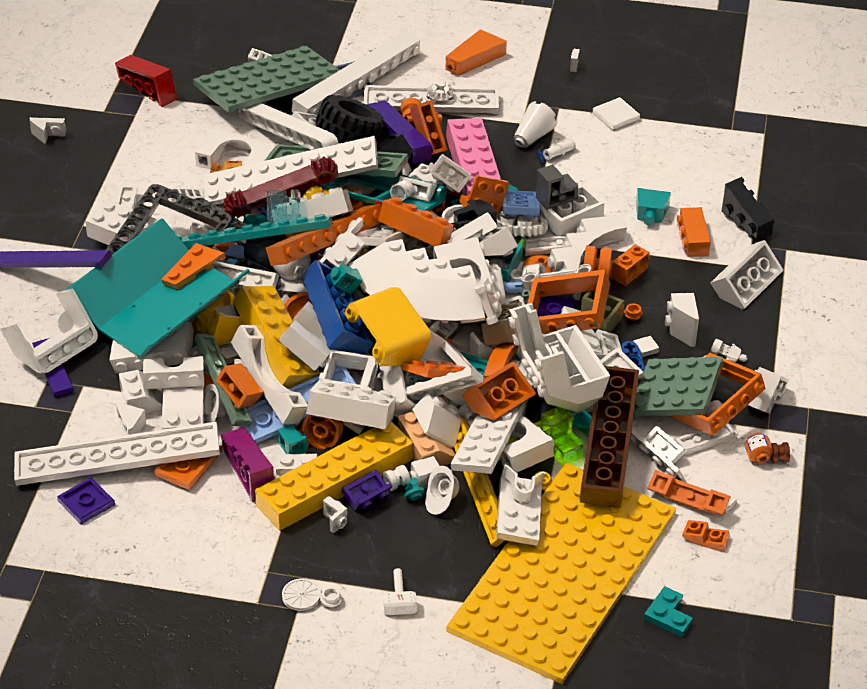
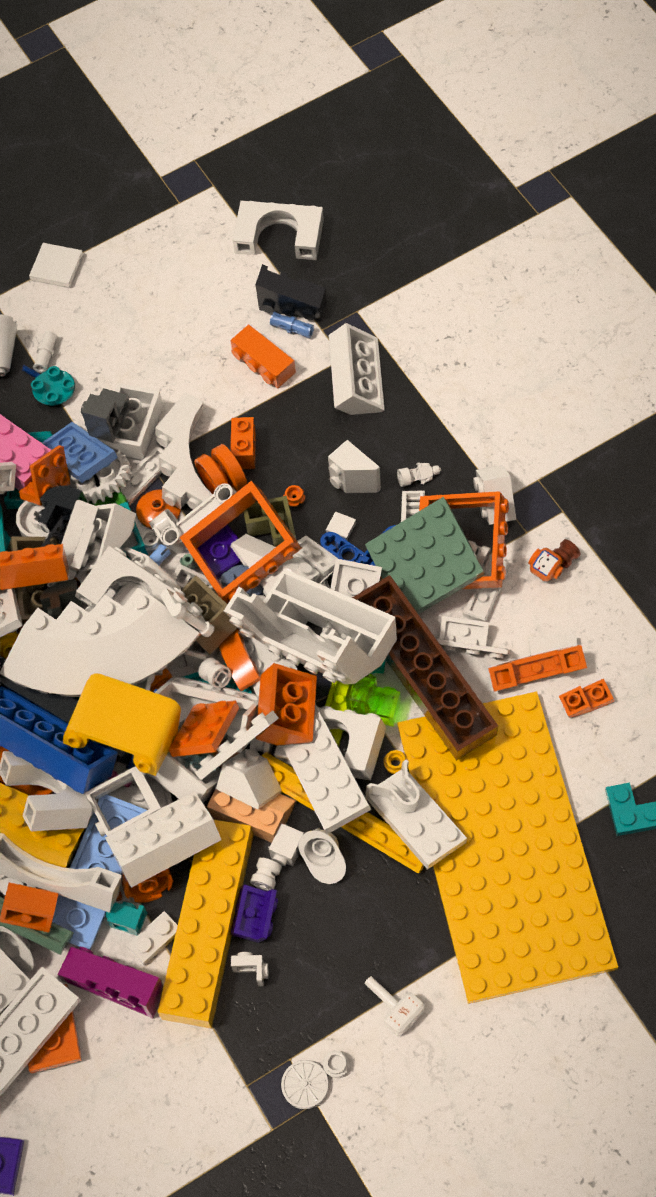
camera: 35 degrees left, 20 degrees up
teal brick [330,263,363,294] -> none
teal plate [404,478,425,501] -> none
teal torso [636,188,671,225] -> none
none -> teal dish [31,366,75,405]
none -> white wheel [198,658,232,689]
none -> white arch [233,201,324,260]
none -> medium blue pin [270,312,314,338]

